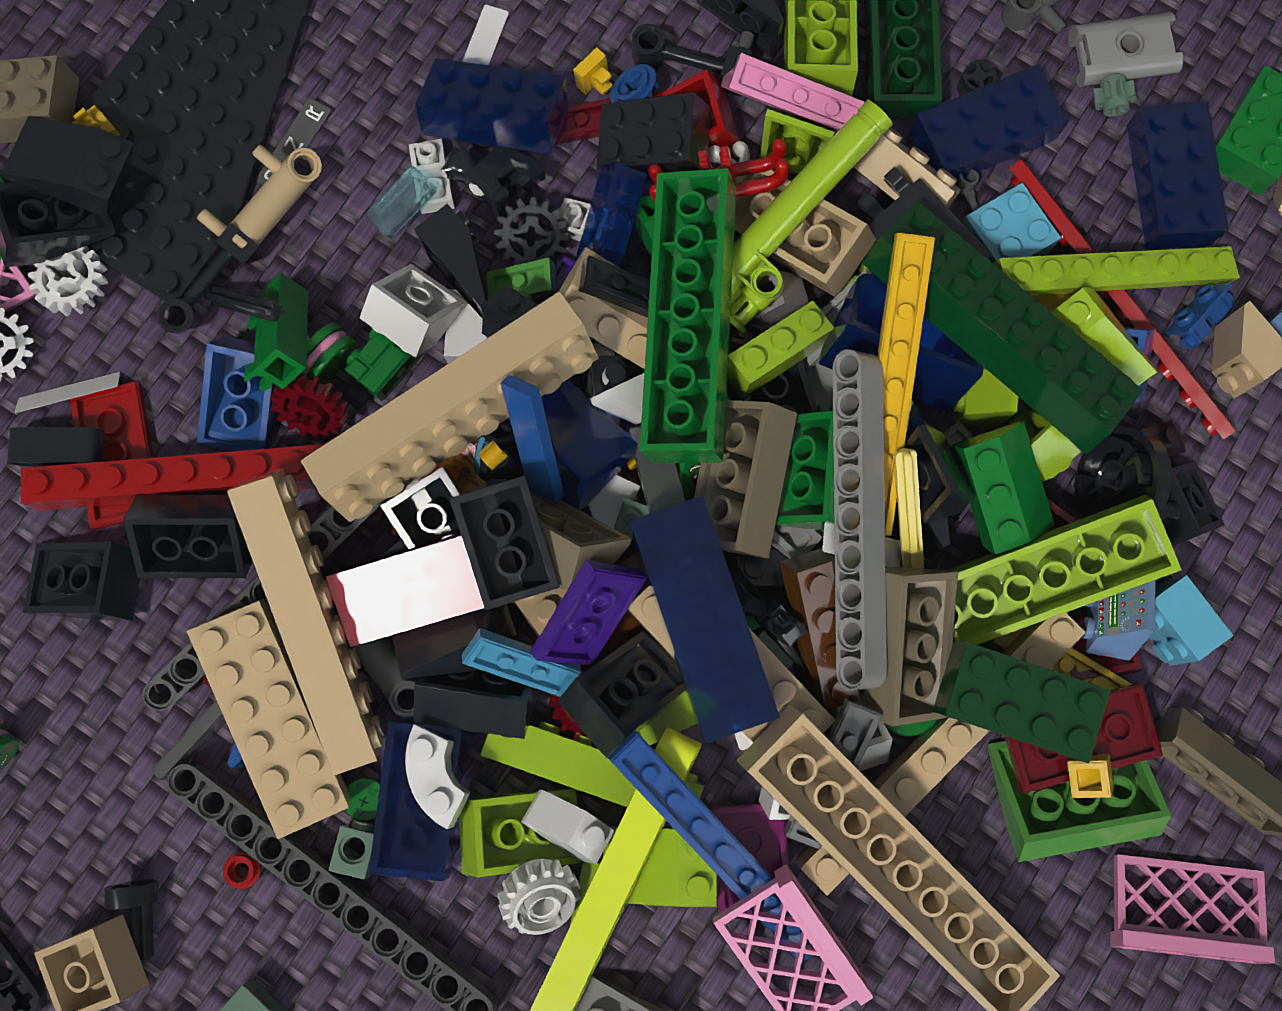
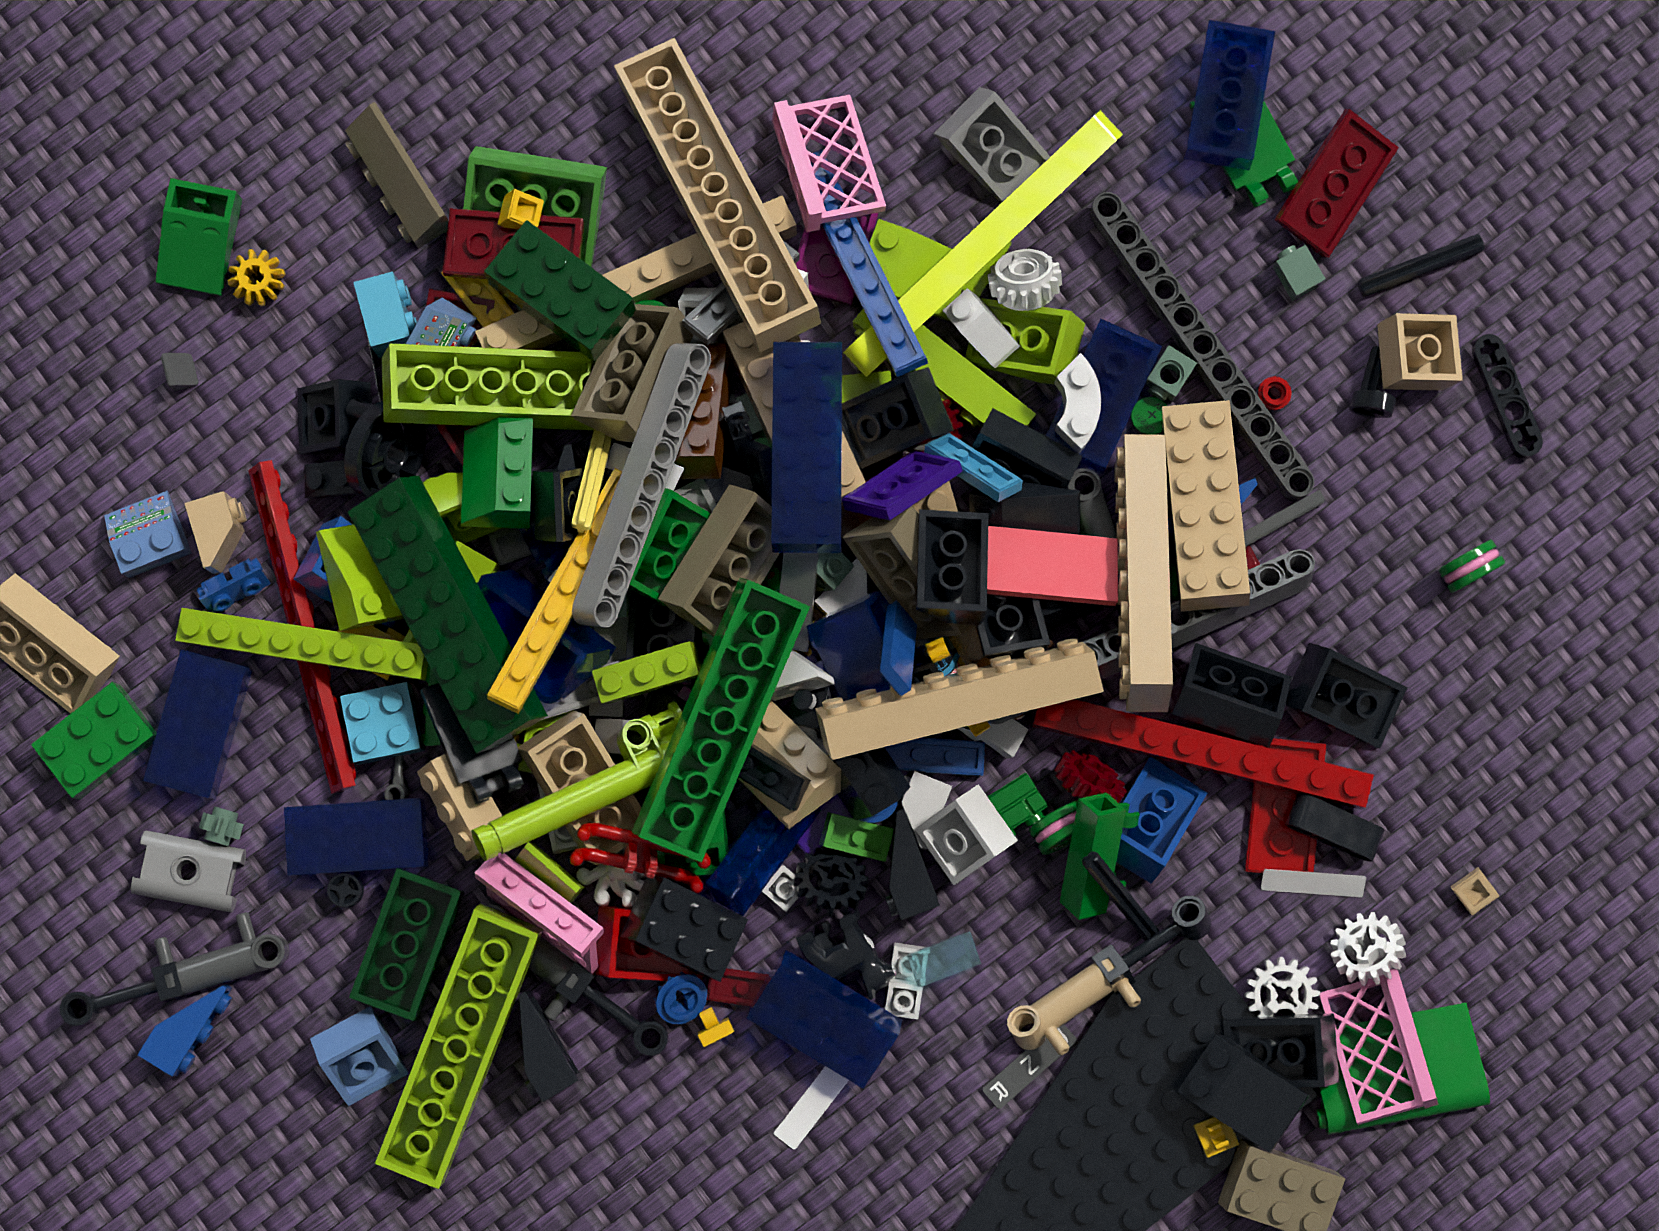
camera: 160 degrees left, 5 degrees up
bright pink fence [1110,854,1275,964] -> none

